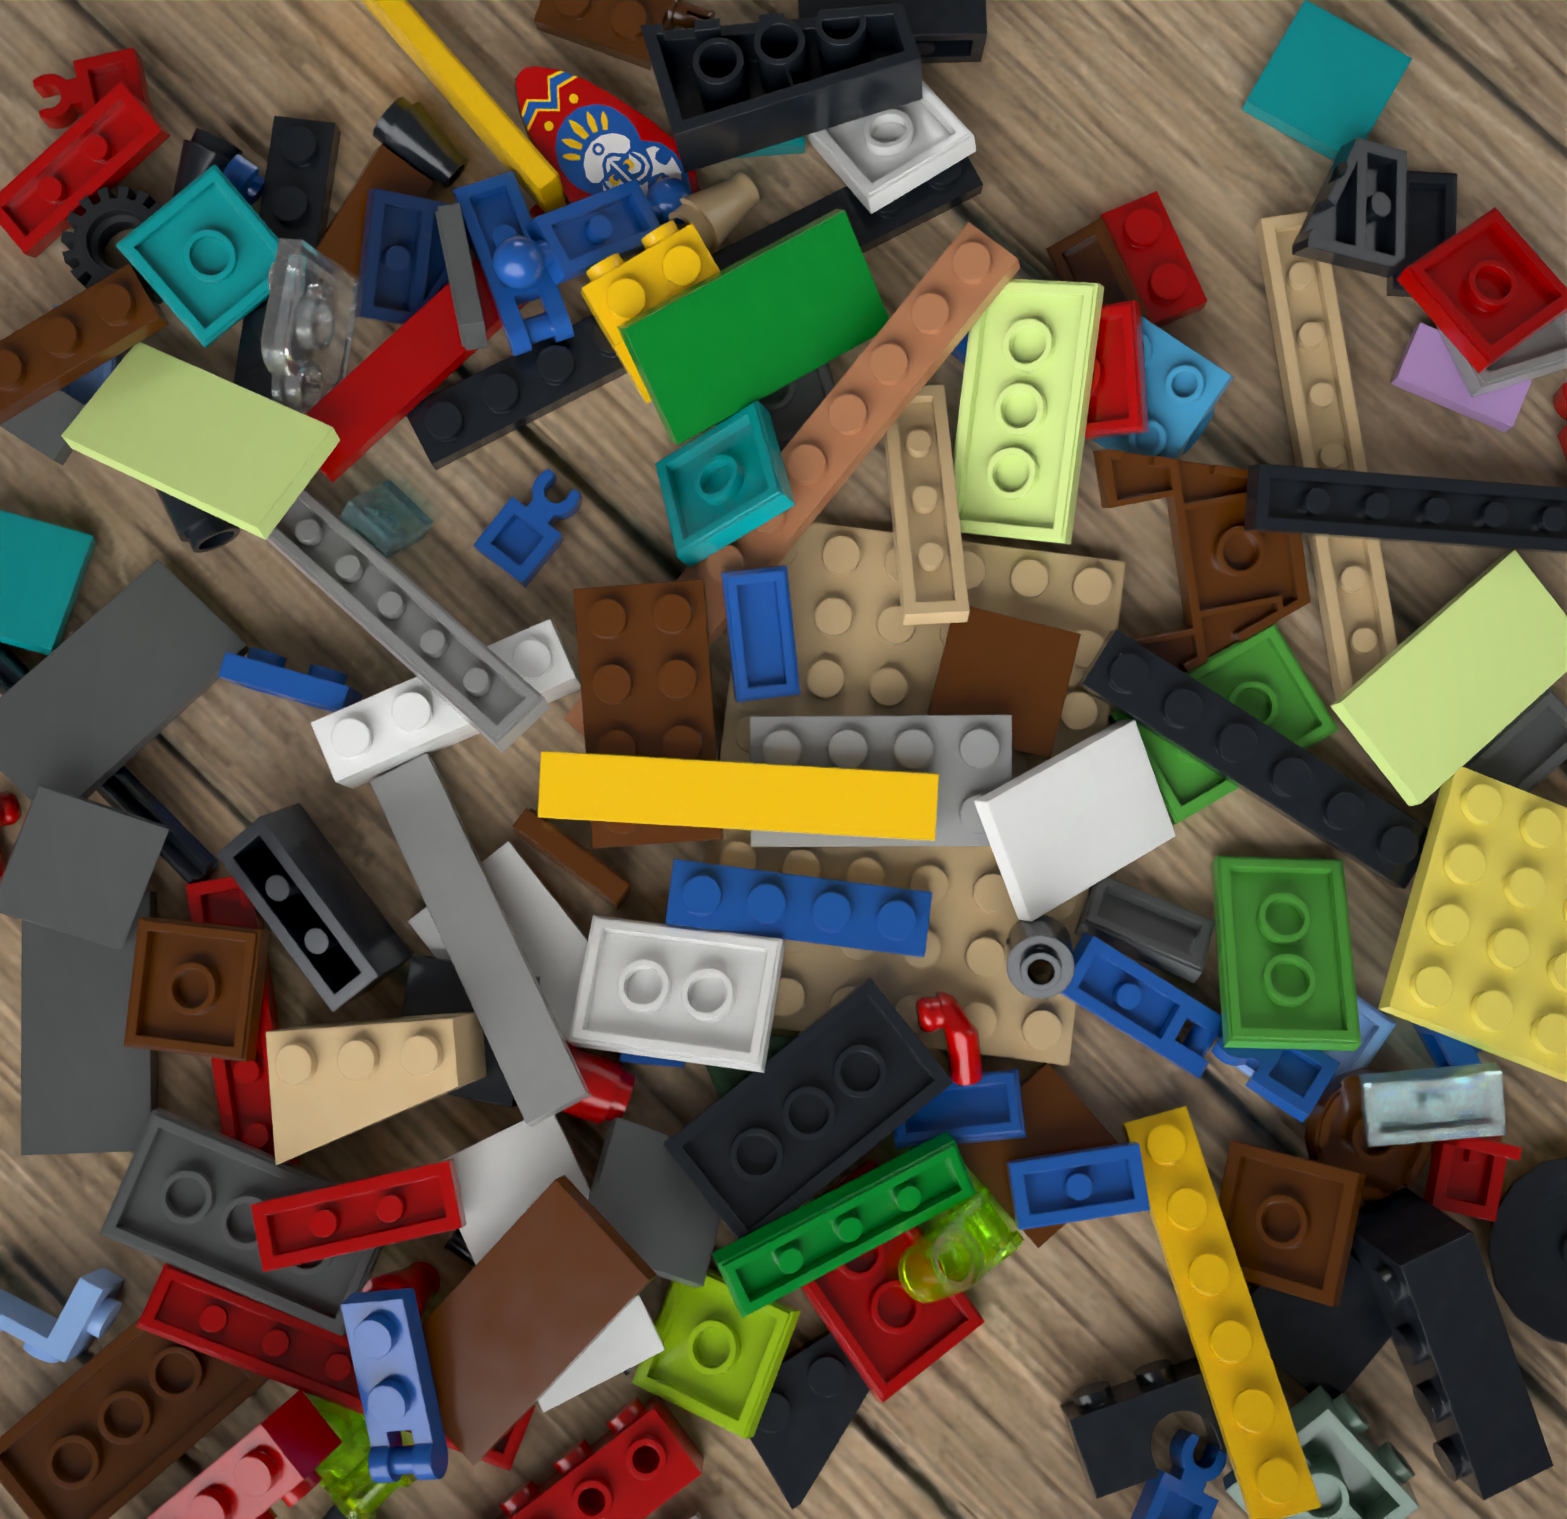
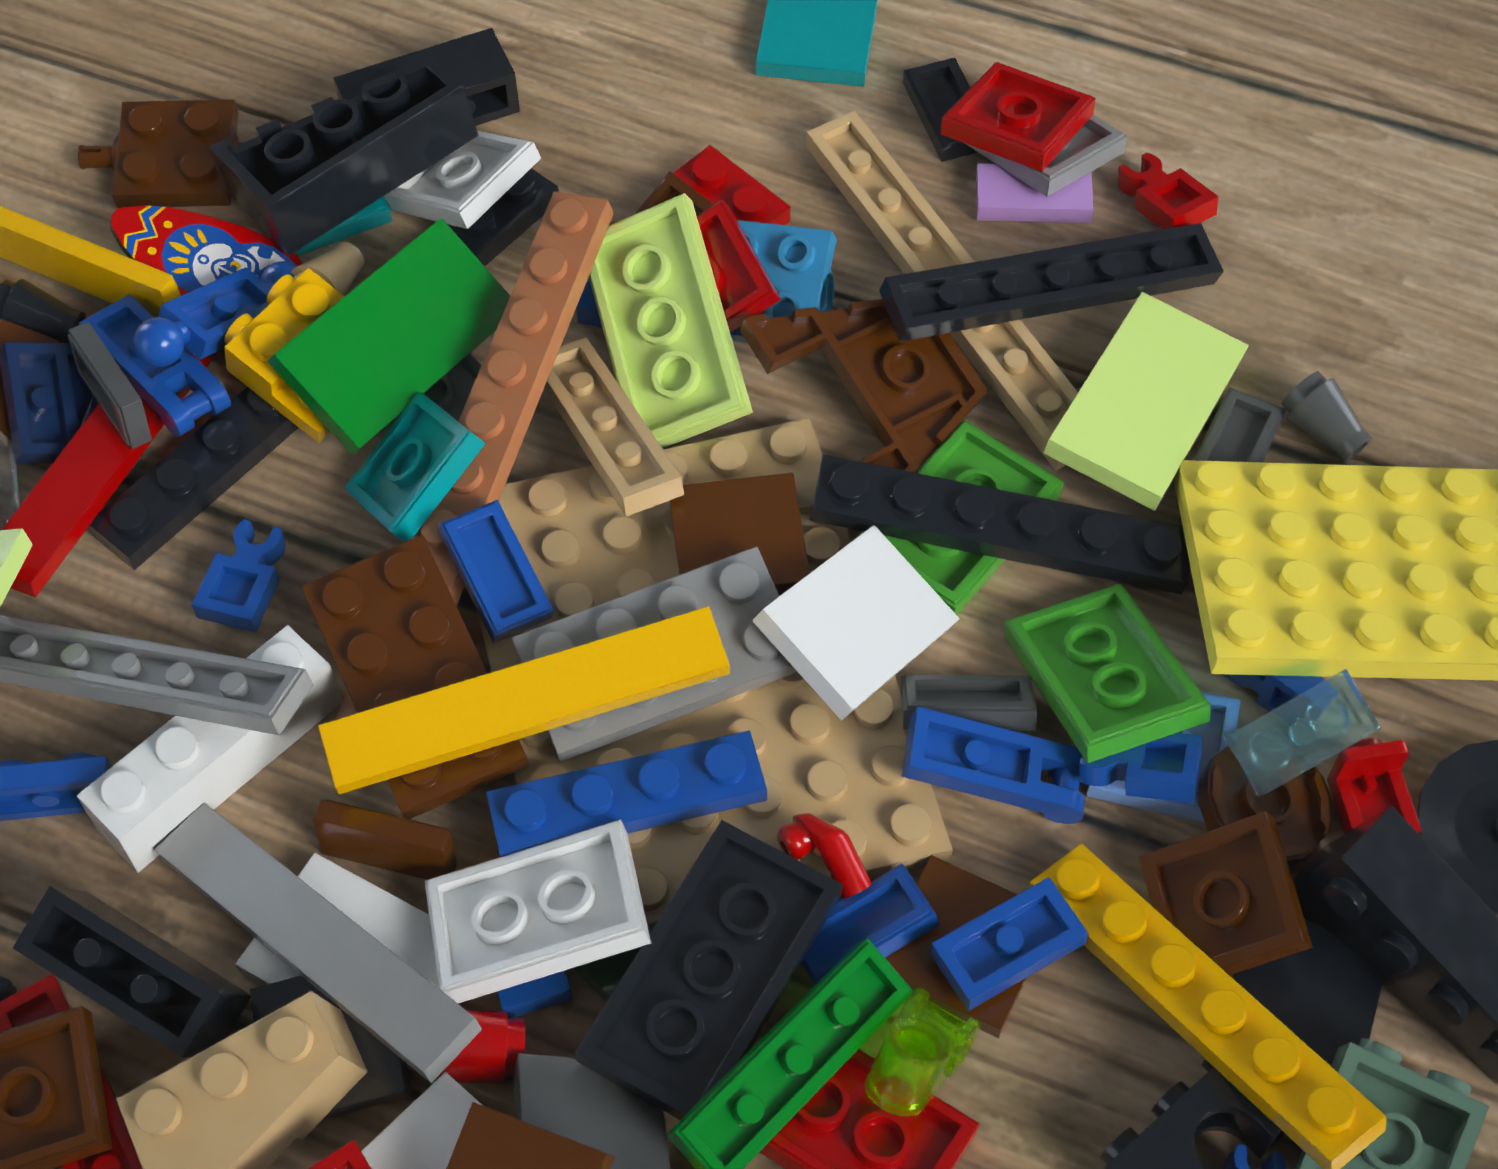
camera: 20 degrees left, 25 degrees down
clear light blue plate [340,479,434,559] -> none
brick [1006,915,1075,999] -> none
black wing [1292,138,1407,278] -> none

